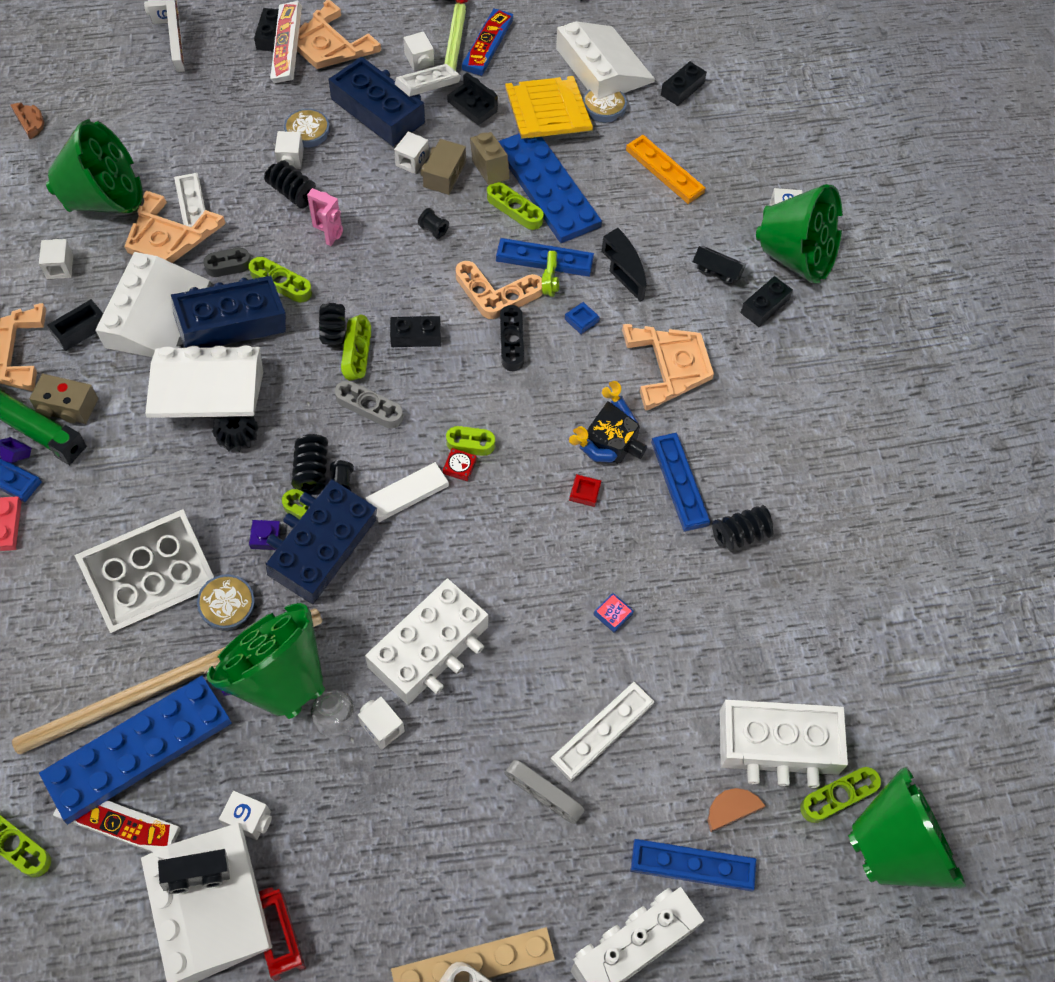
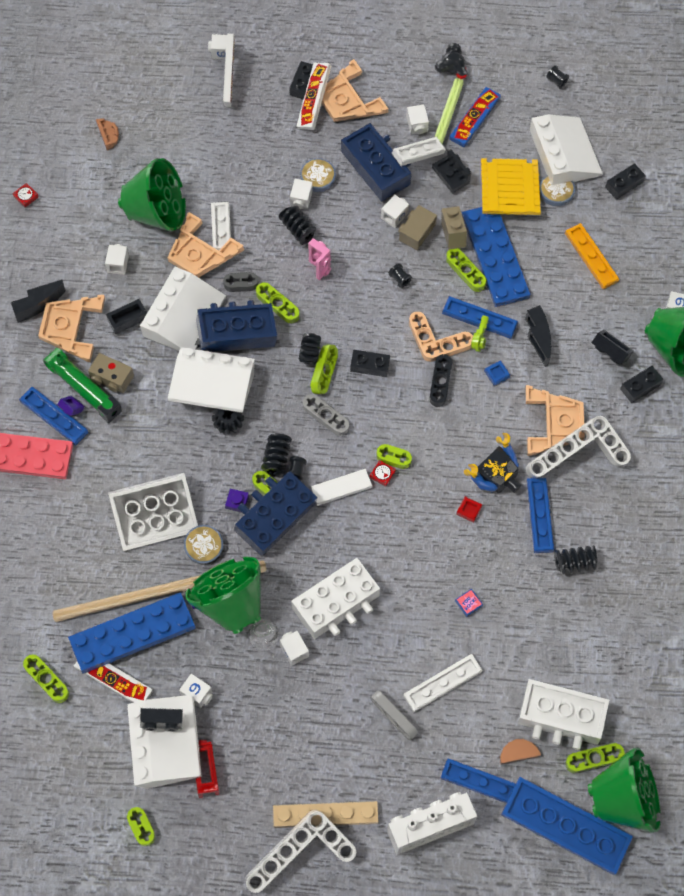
camera: 15 degrees right, 5 degrees up
none -> blue plate [501,777,633,875]
none -> white beam [526,416,631,478]

